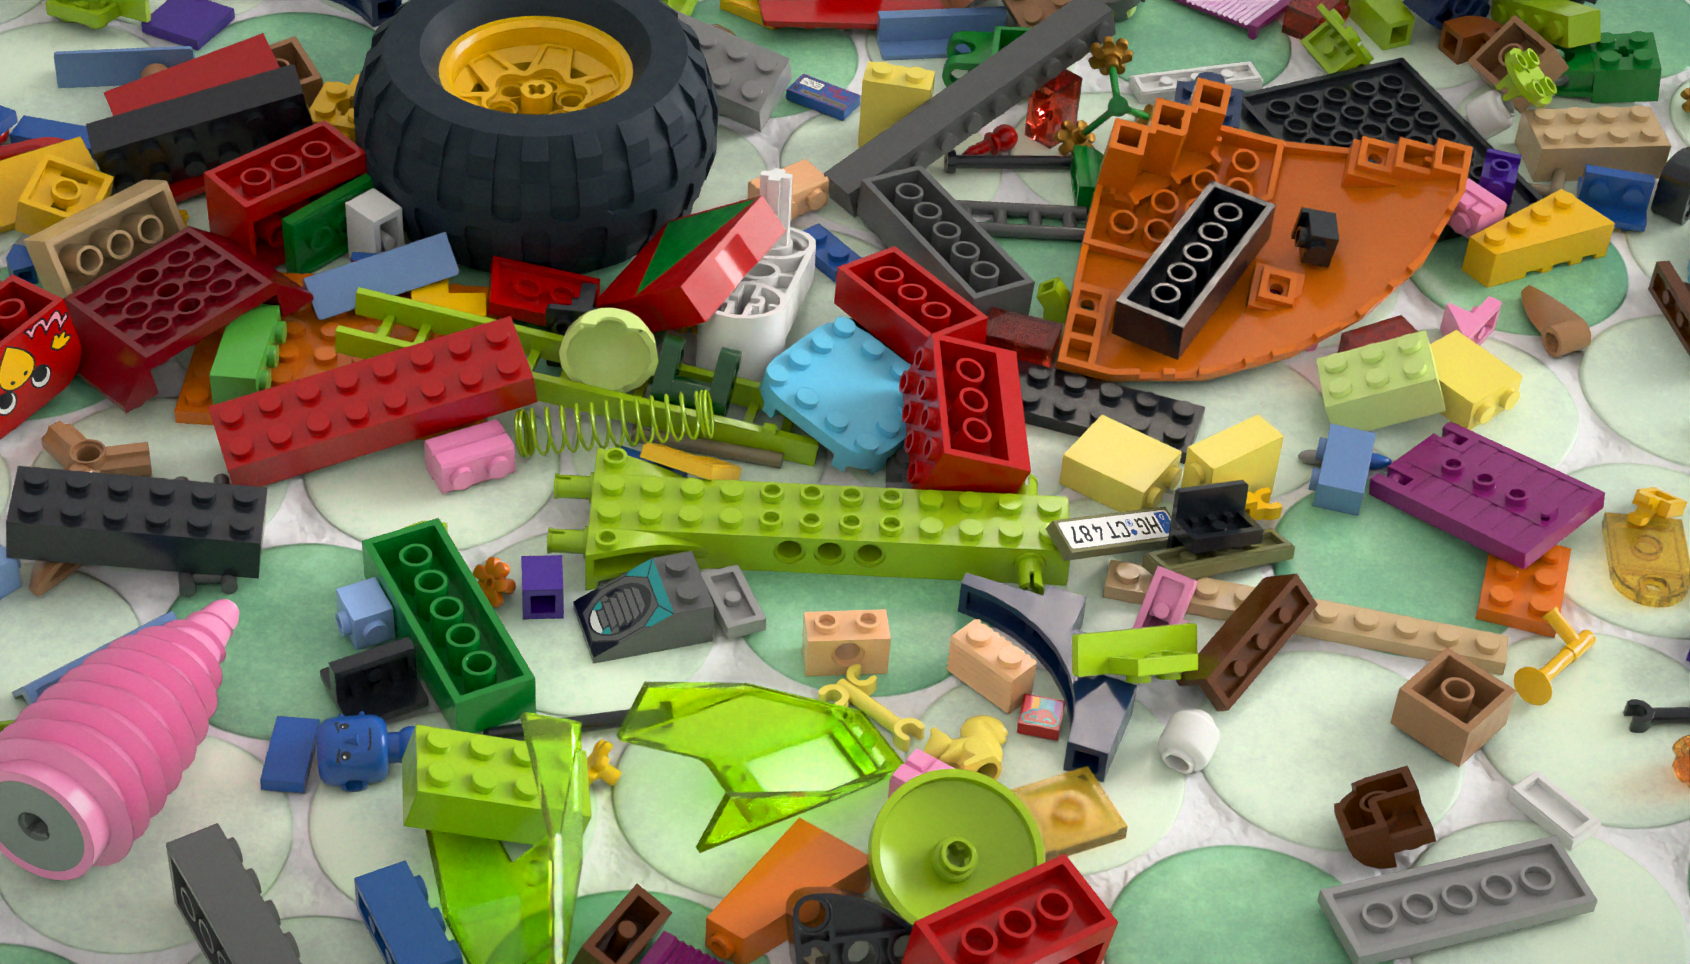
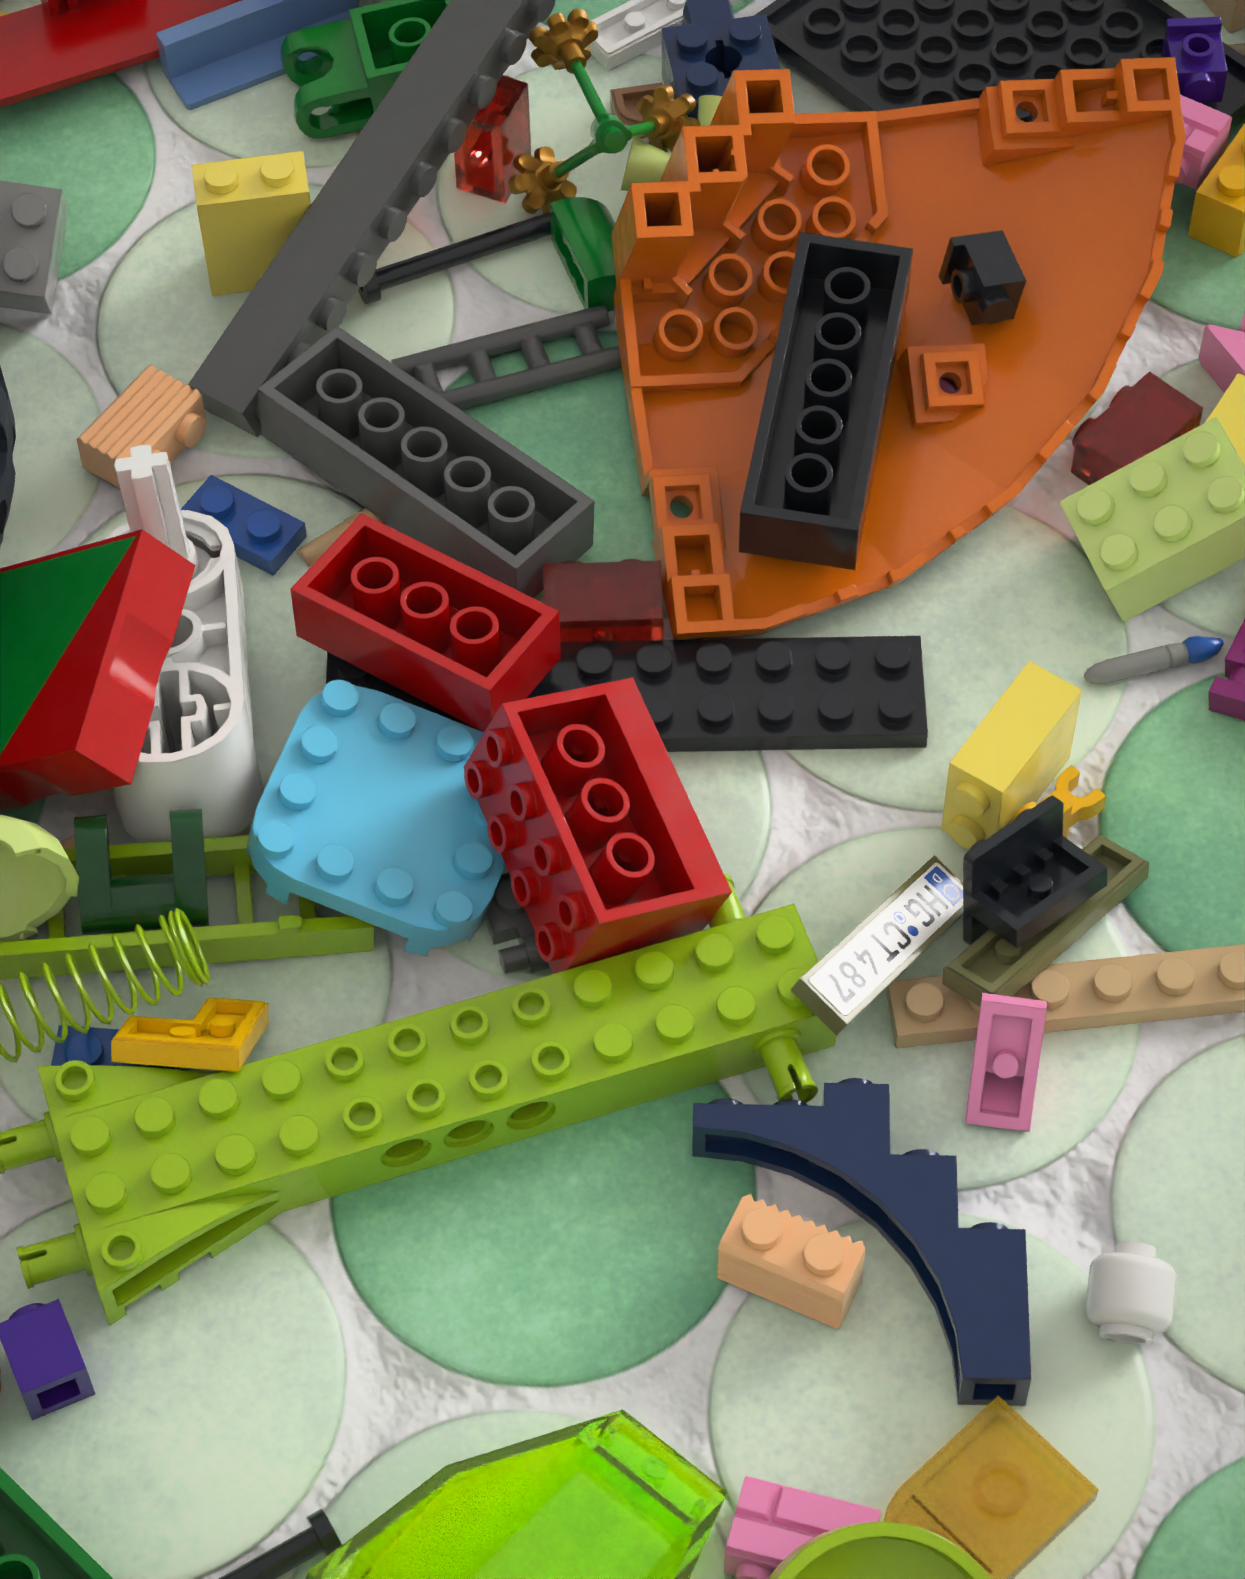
camera: 15 degrees left, 15 degrees up
dark grey slope [573,551,714,664] -> none
dark tan bar [631,426,784,468] -> none
light grey plate [701,564,766,639] -> none
blue tile [786,74,861,121] -> none
light nougat brick [802,609,891,676] -> none
light yellow bar [817,664,925,752] -> none
light yellow animal [923,715,1008,780] -> none
red bar [962,124,1018,155] -> none
tile [1017,693,1066,741] -> none
lime piece [1036,276,1070,323] -> none
light yellow brick [1059,415,1182,512] -> none
lime bracket [1072,623,1198,683] -> none
reddish brown panel [1176,573,1318,712] -> none
medium blue brick [1309,424,1376,516] -> none

